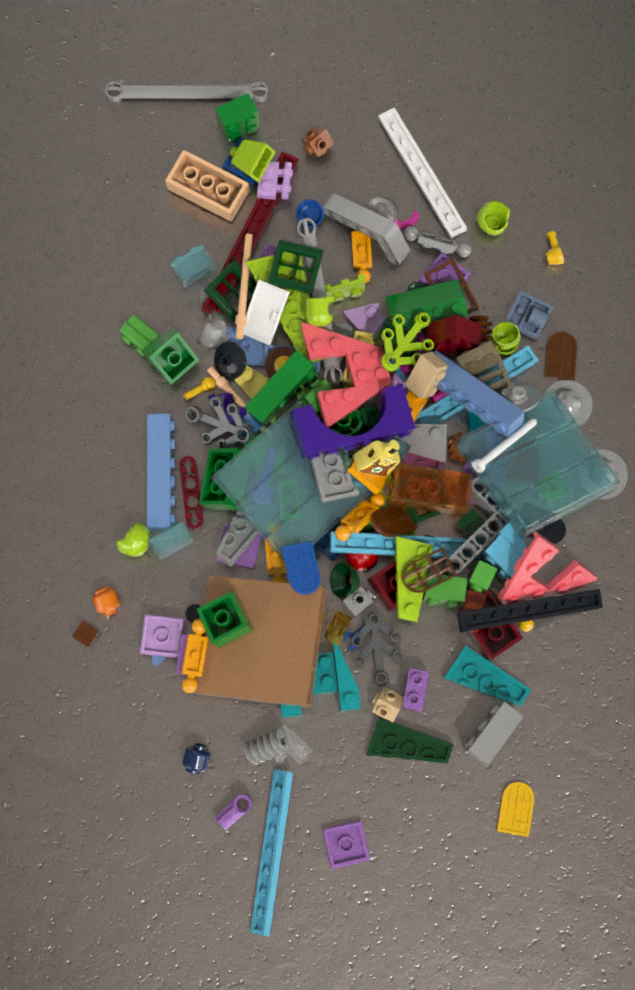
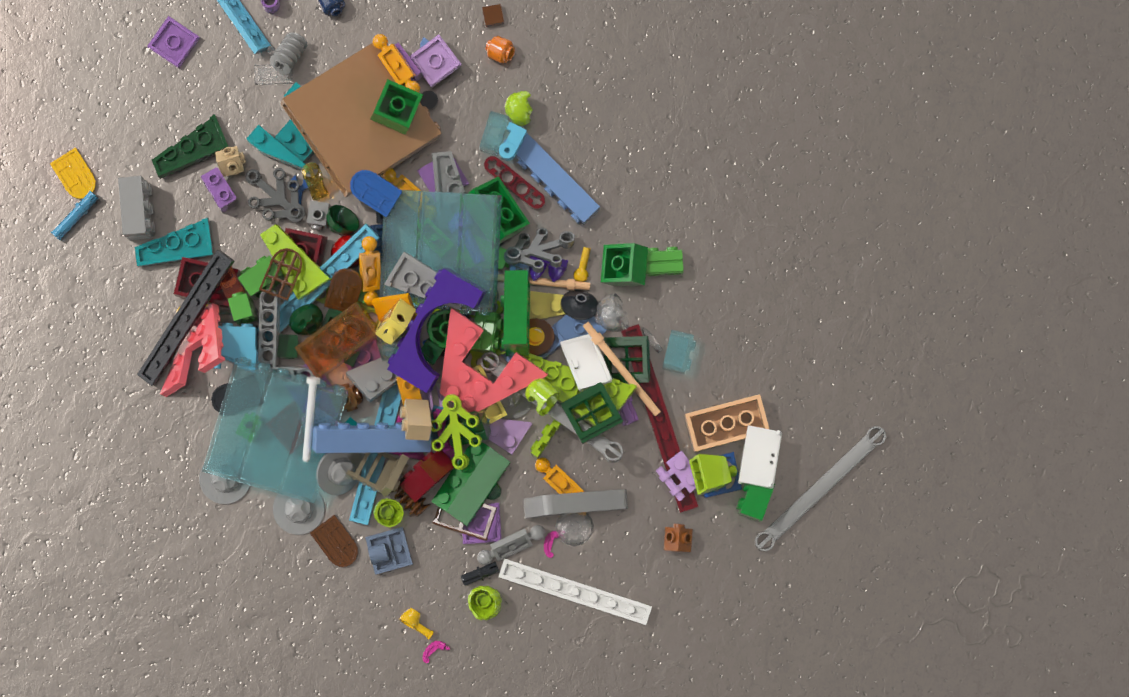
camera: 140 degrees right, 5 degrees up
blue hair [296,199,324,228] -> none
none -> dark azure pin [51,191,99,240]
none -> dark green piece [289,304,323,335]
none -> dark pink piece [423,641,450,663]
none -> black axle [461,561,500,586]
none -> medium azure leg [499,122,527,161]
none -> white door [738,425,782,489]

